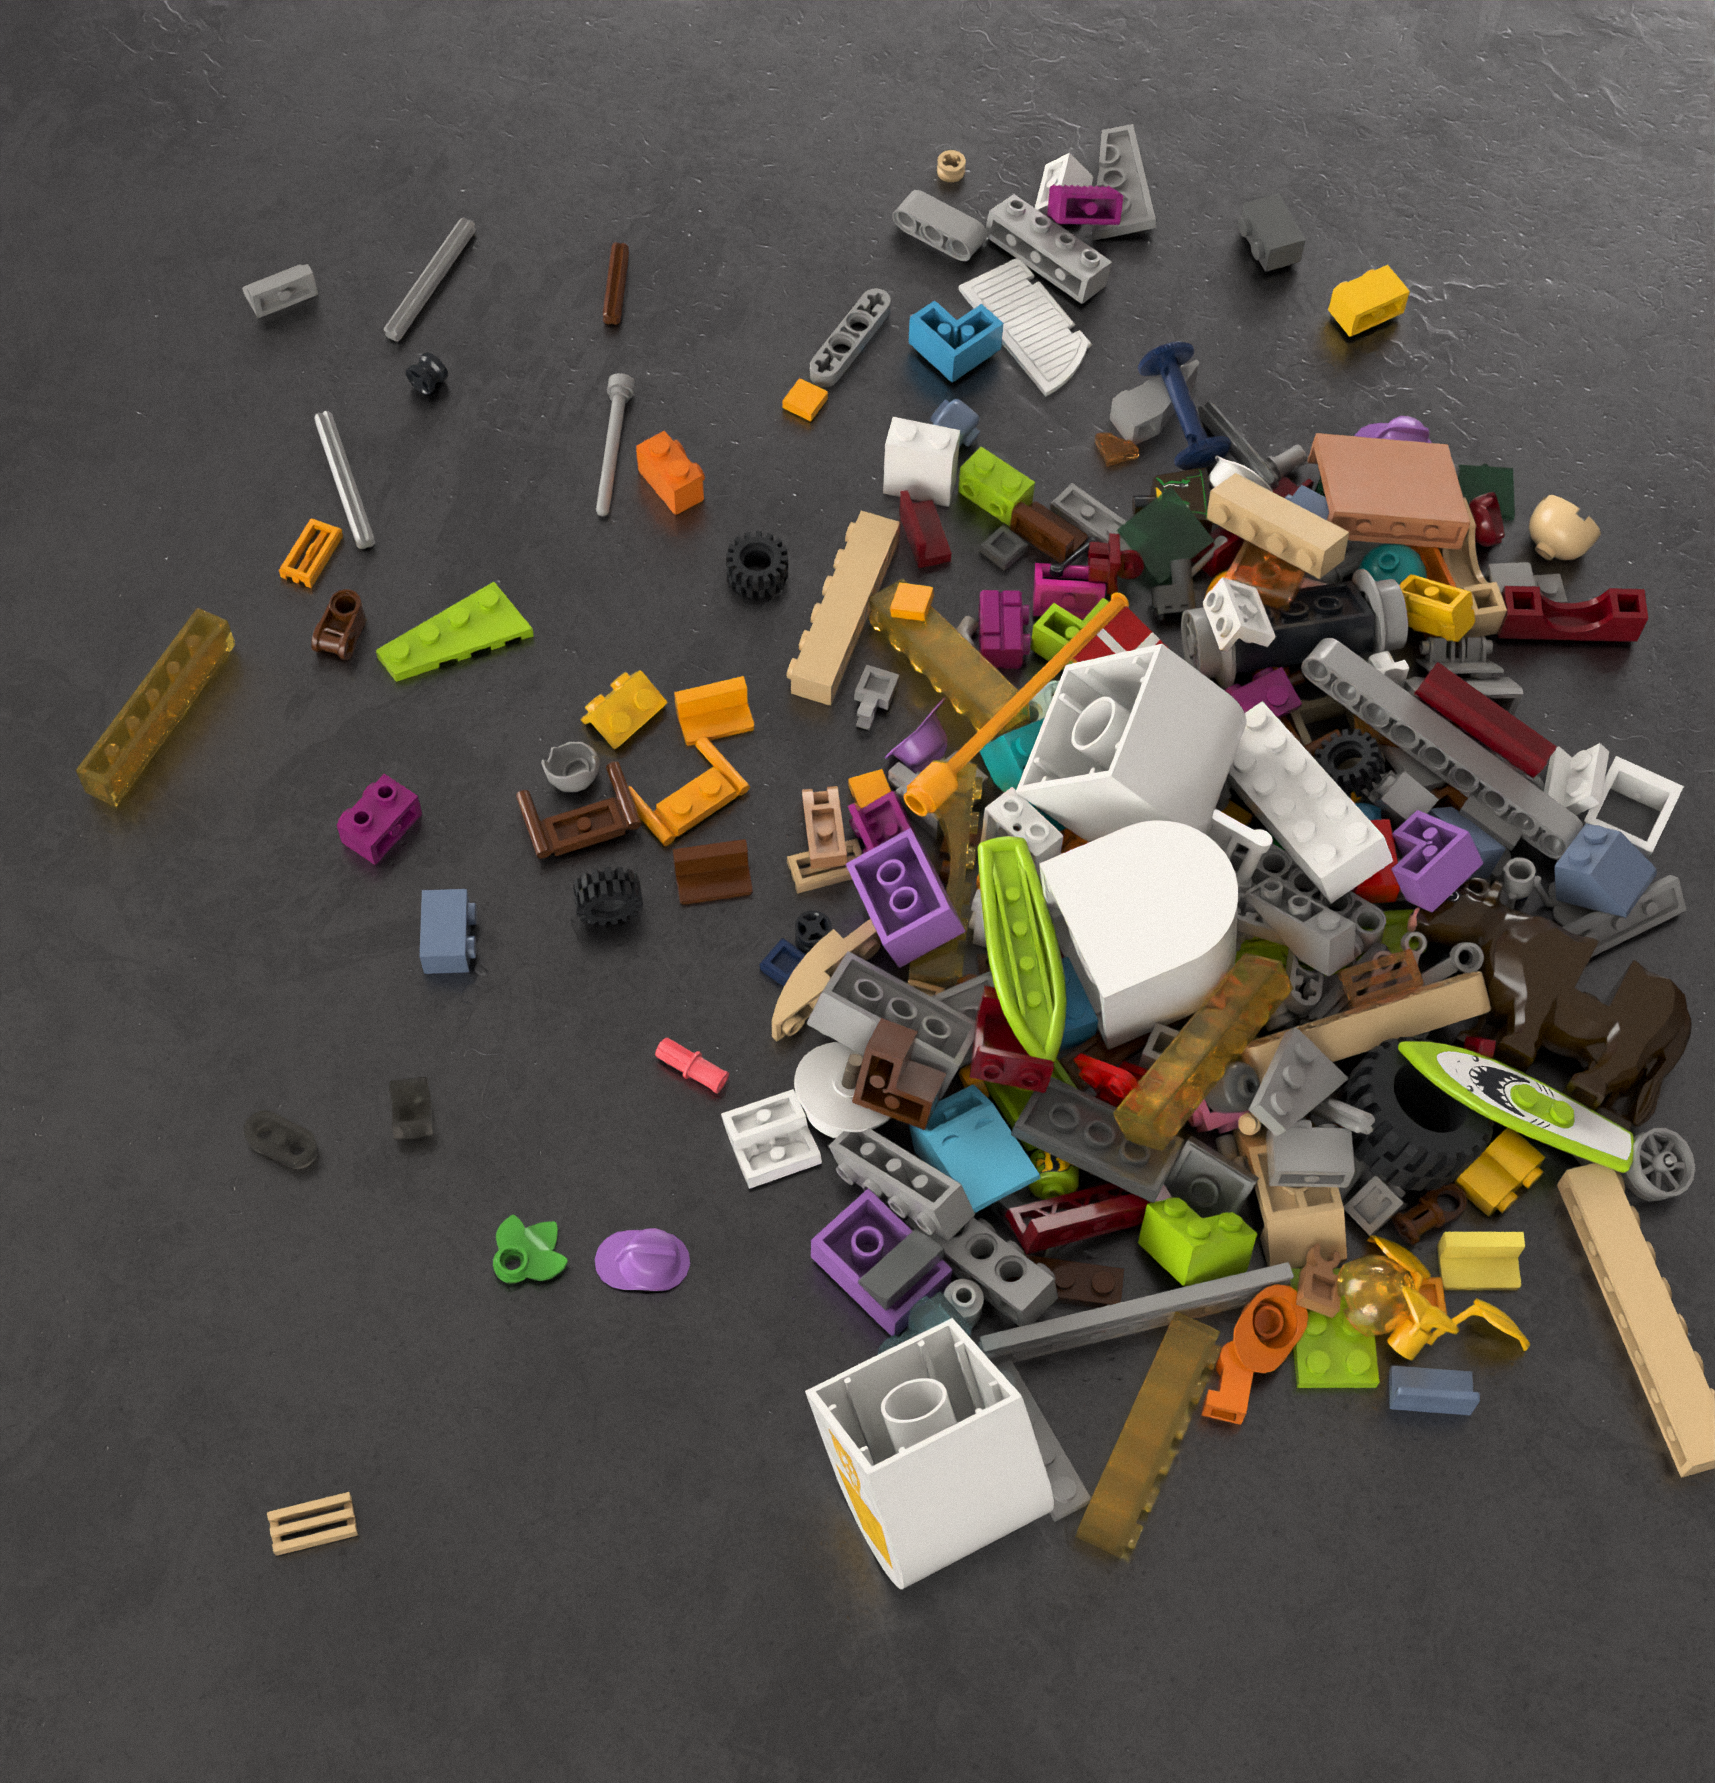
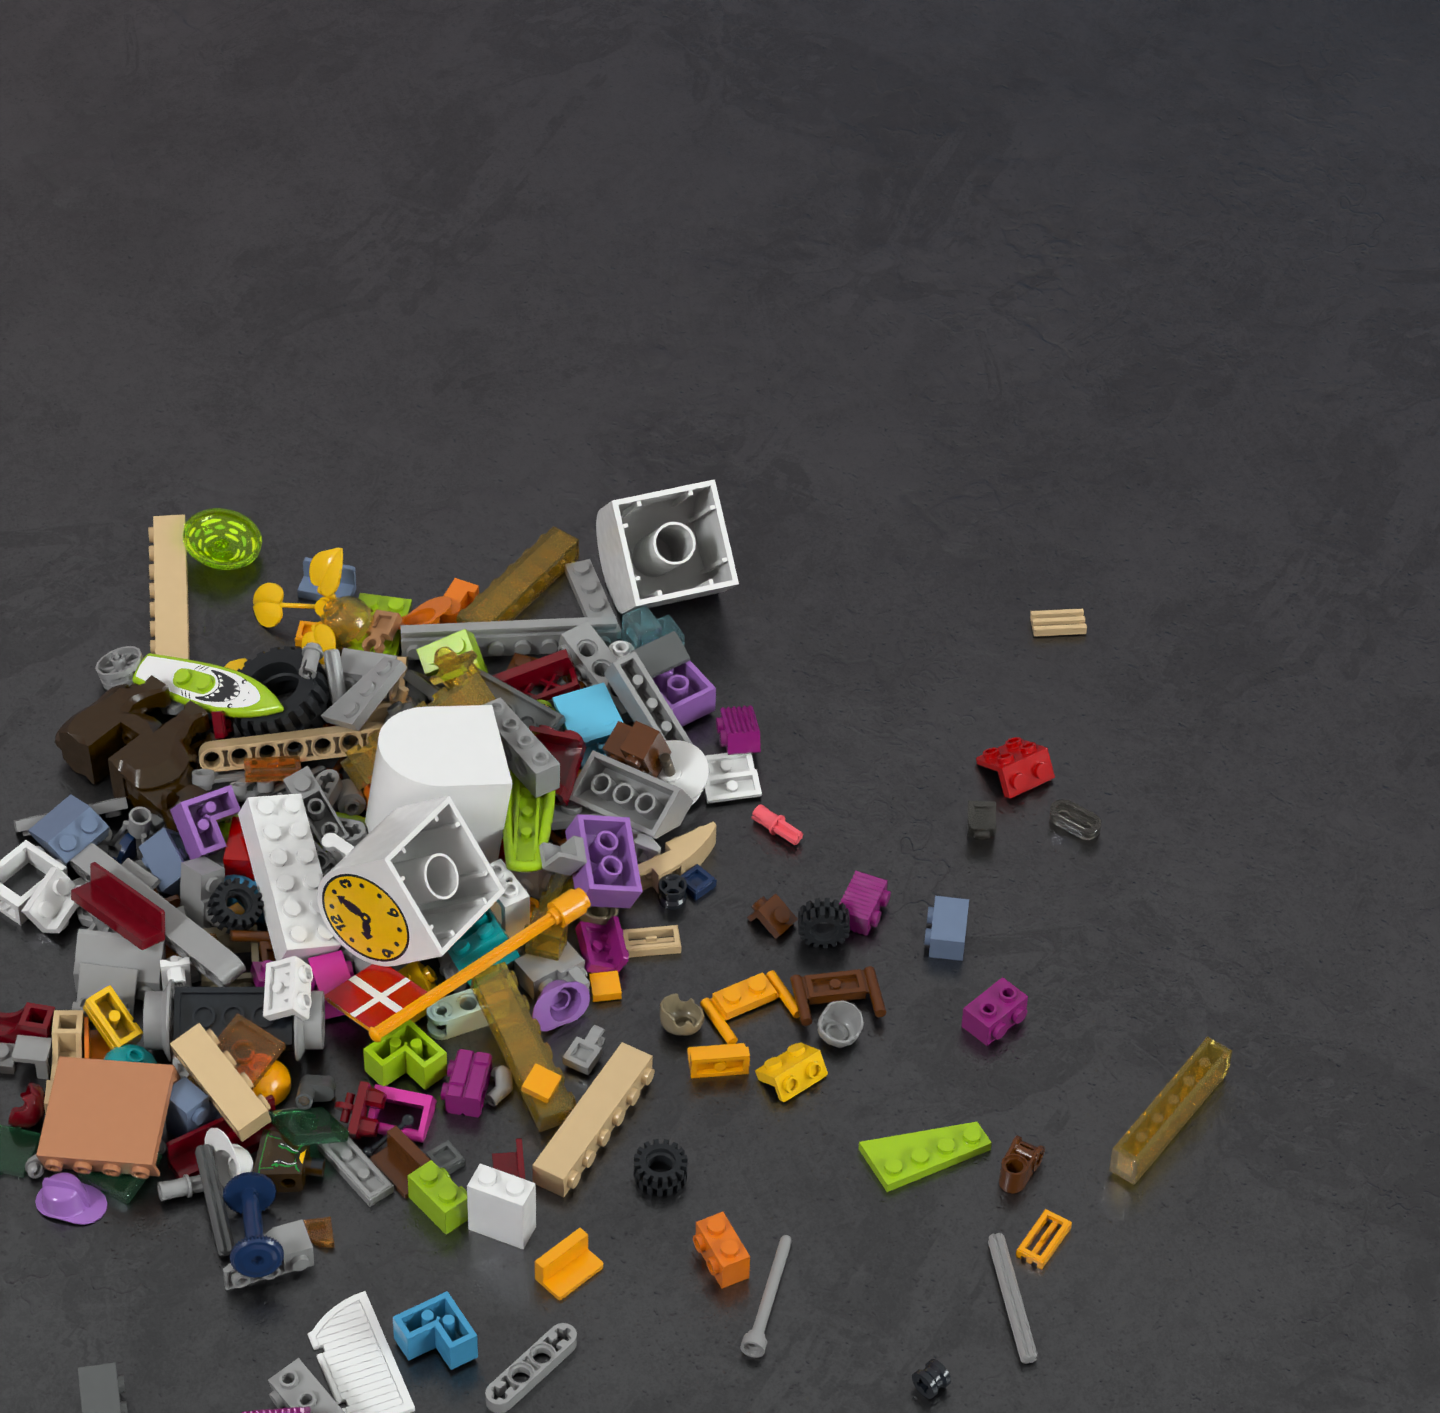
camera: 170 degrees left, 15 degrees down
bright green plate [493,1215,568,1283] -> none
medium lavender piece [595,1228,690,1291] -> none
reddish brown panel [673,839,753,905] -> none
light orange tile [782,378,828,421] -> none
medium nougat plate [802,786,848,869] -> none
sand blue head [930,399,981,447] -> none
yellow brick [1328,265,1410,337] -> none
light yellow panel [1437,1232,1525,1291] -> none
none -> clear neon green dish [183,508,262,570]
none -> light grey pin [299,642,323,679]
none -> clear yellow hips [429,646,481,691]
none -> light grey brick [483,697,560,798]
none -> light orange panel [535,1228,603,1300]
none -> light grey panel [539,836,587,876]
none -> dark tan hair [659,993,704,1036]
none -> magenta brick [716,705,761,755]
none -> reddish brown bracket [747,894,798,939]
none -> magenta brick [839,871,891,936]
none -> red bracket [976,737,1055,798]

